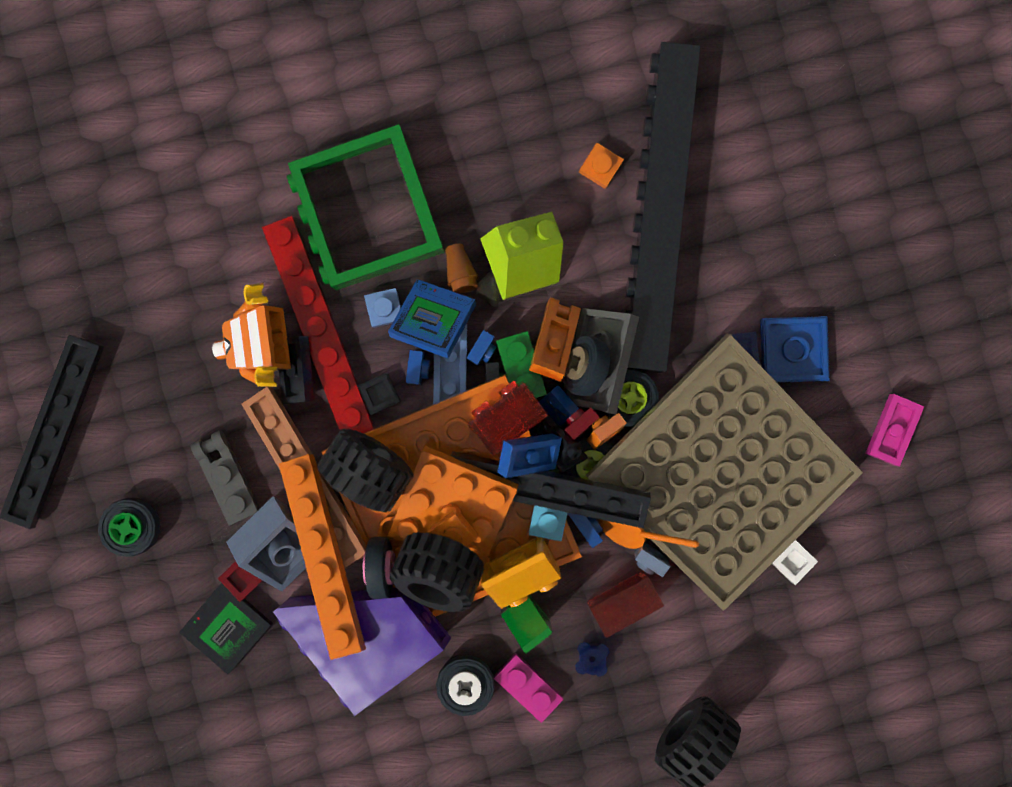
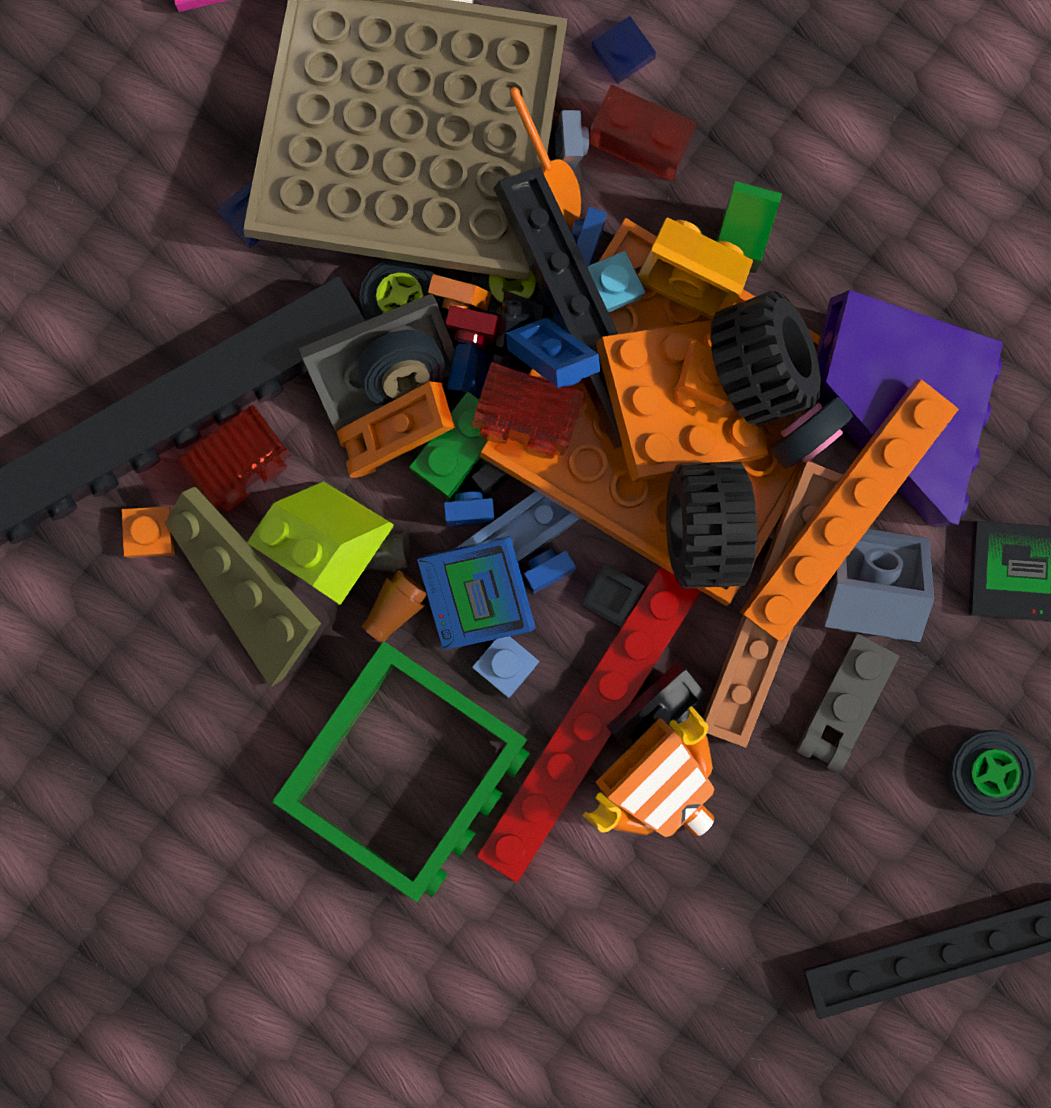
camera: 125 degrees left, 5 degrees down
dark red plate [217,561,263,602] -> none
black wheel [436,655,495,716] -> none
dark pink plate [494,652,563,723] -> none
clear blue plate [575,642,609,677] -> none
blue tile [760,316,830,383] -> none
none -> olive wing [165,487,321,688]
none -> clear red brick [176,405,292,511]
none -> clear blue plate [592,16,656,84]

